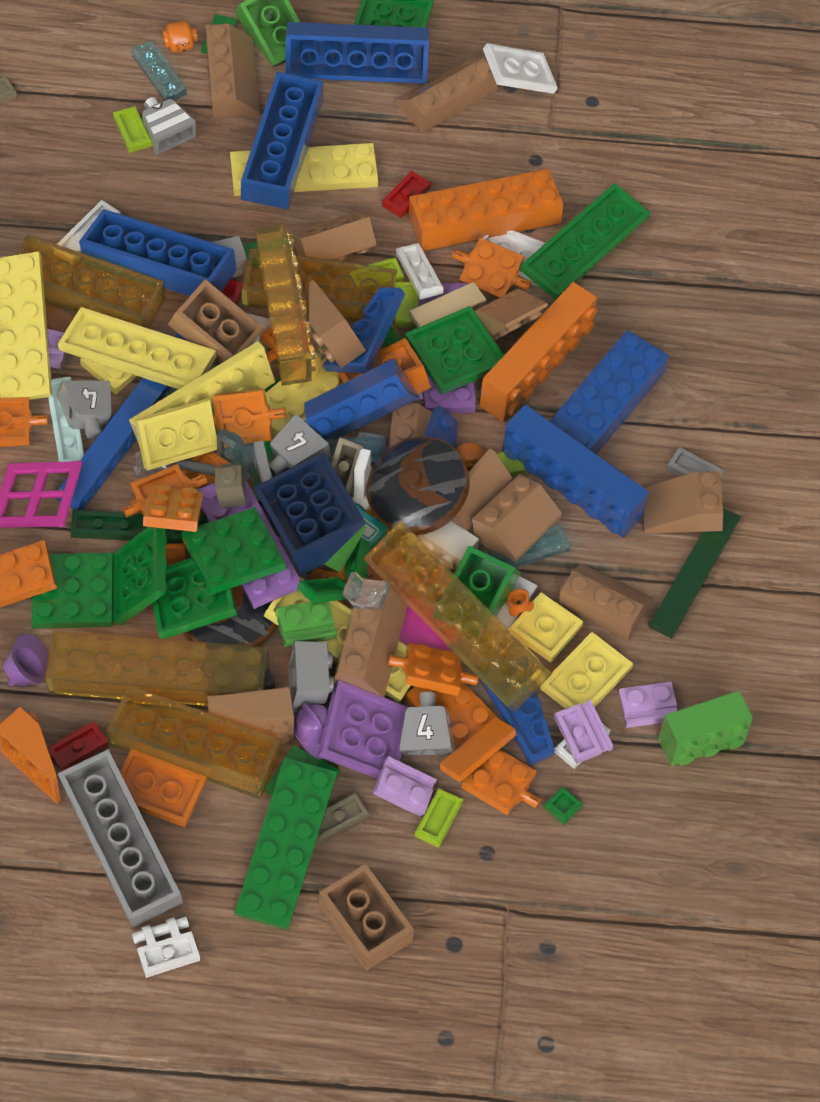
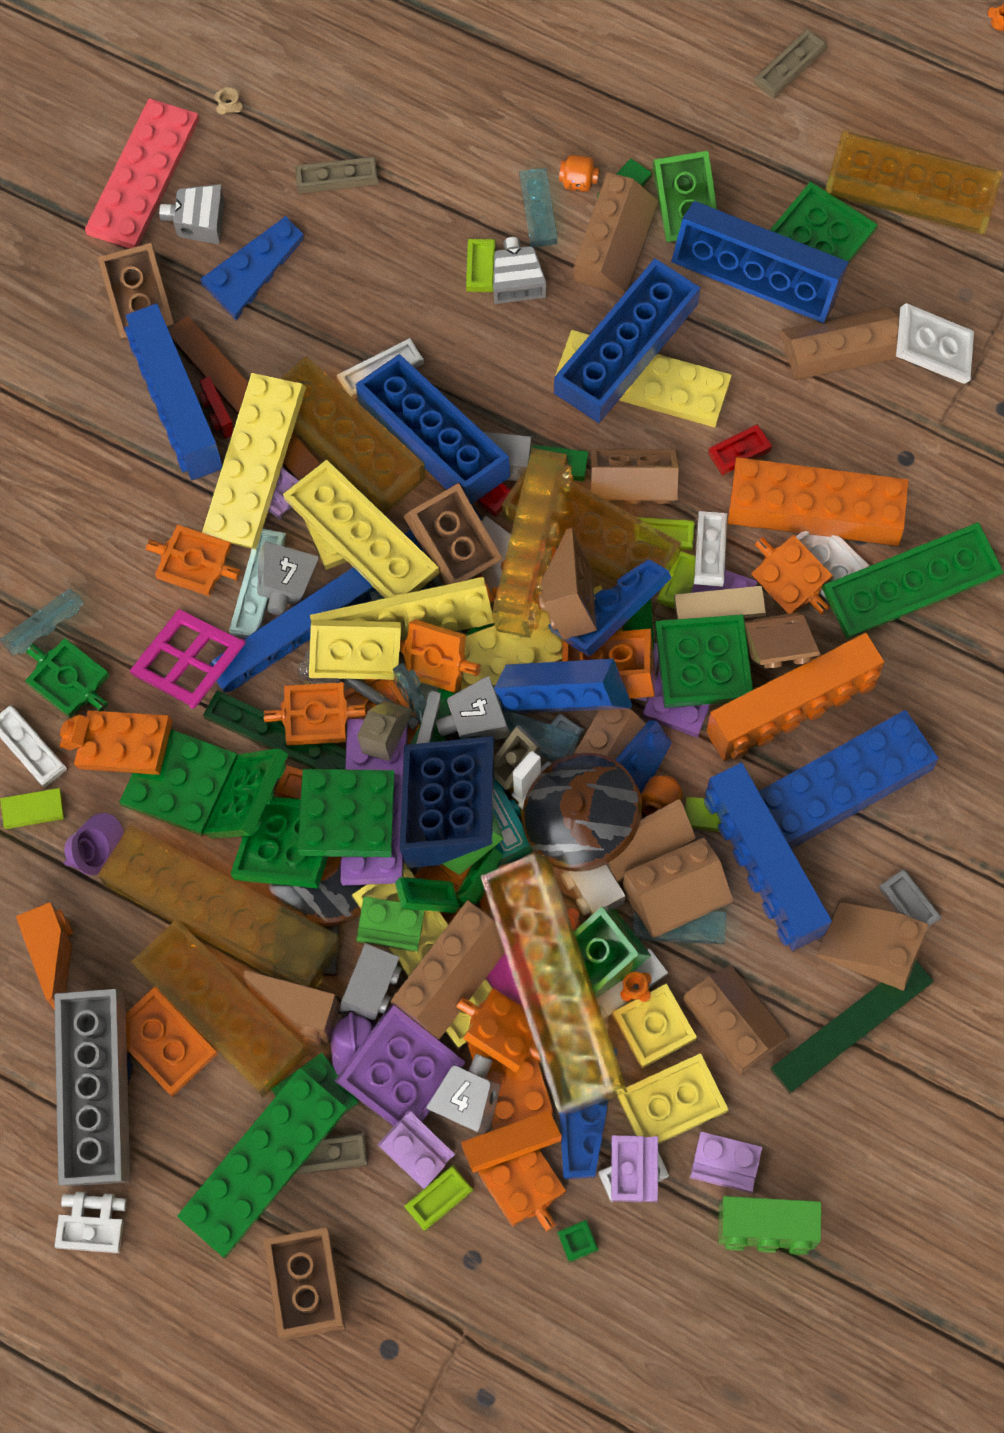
camera: 30 degrees right, 10 degrees up
red plate [47,721,109,772] -> none
orange plate [143,485,203,532] -> none
clear bracket [343,572,391,610] -> none

